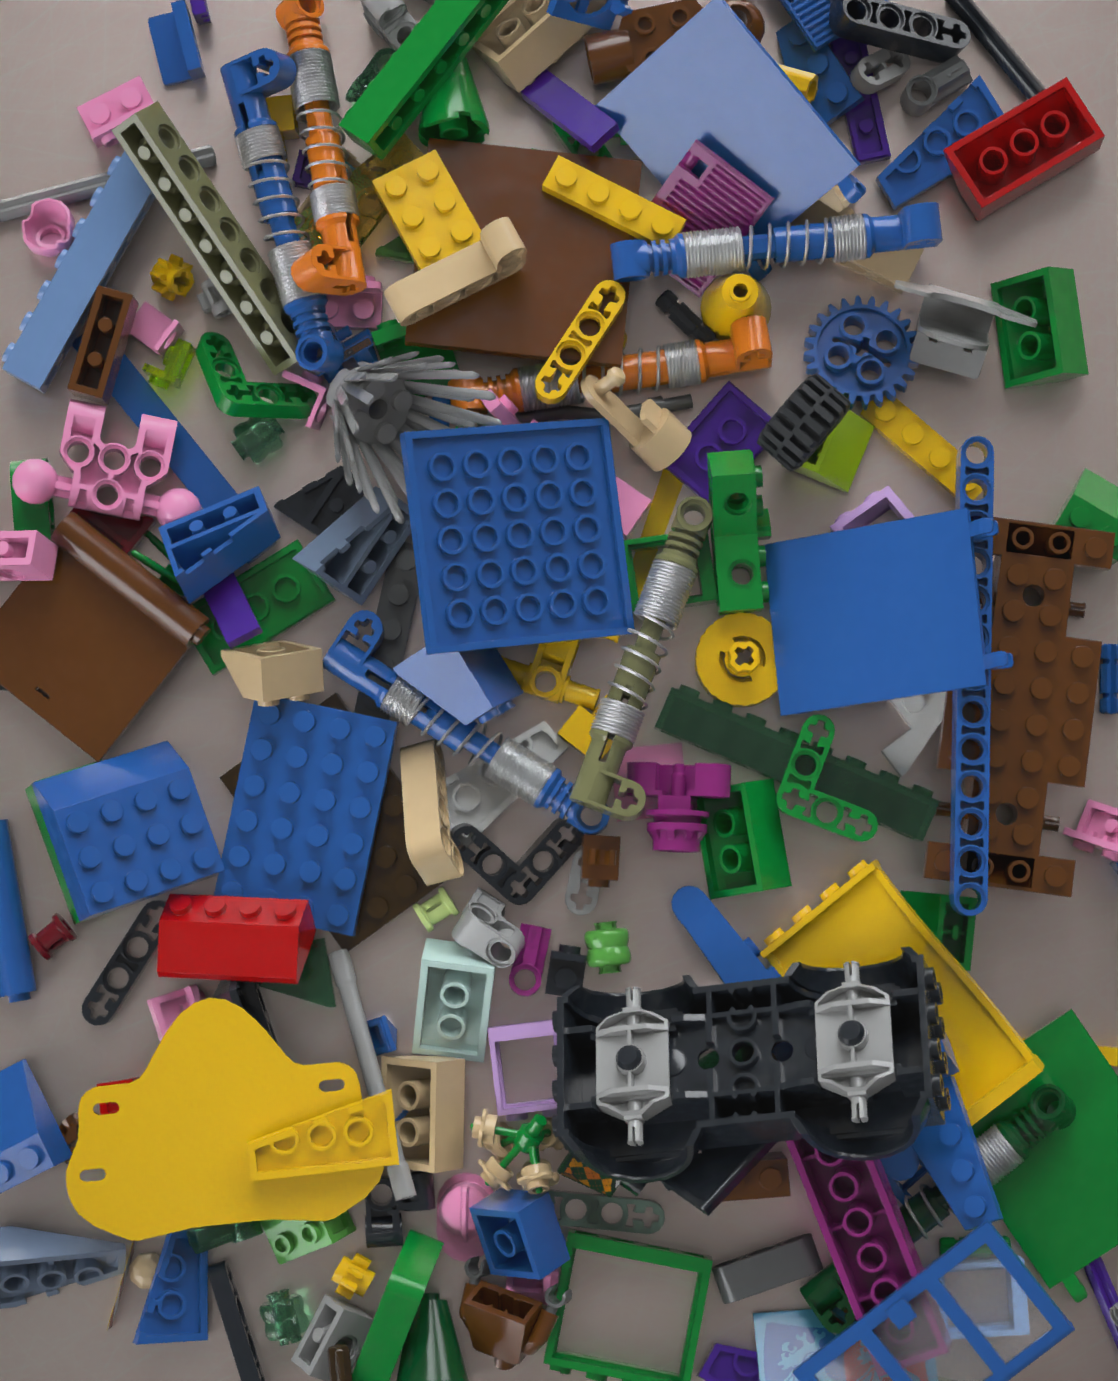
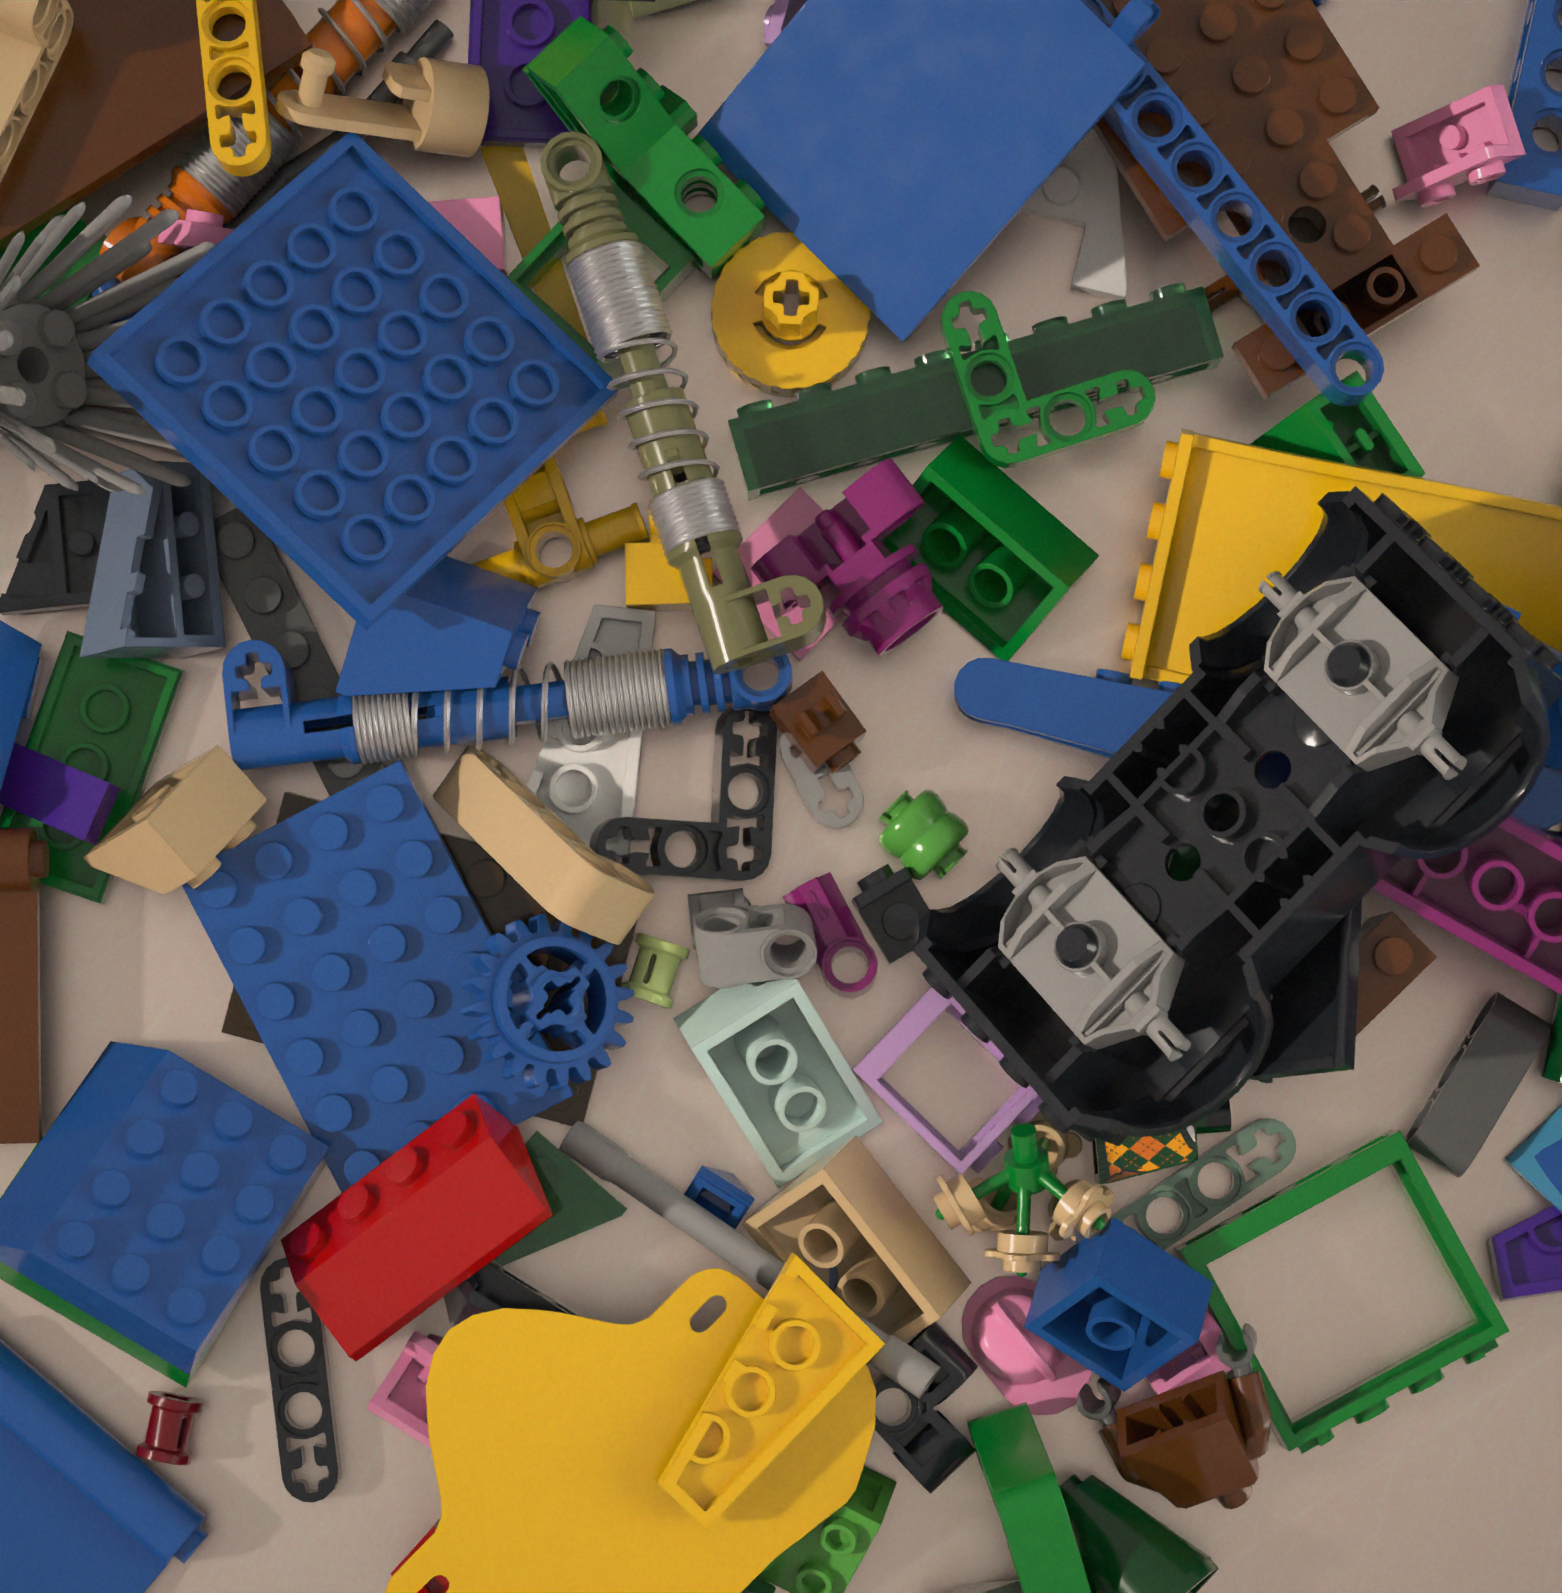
camera: 50 degrees left, 0 degrees up
yellow gear [331,1253,376,1300] -> none
none -> blue gear [461,913,634,1091]

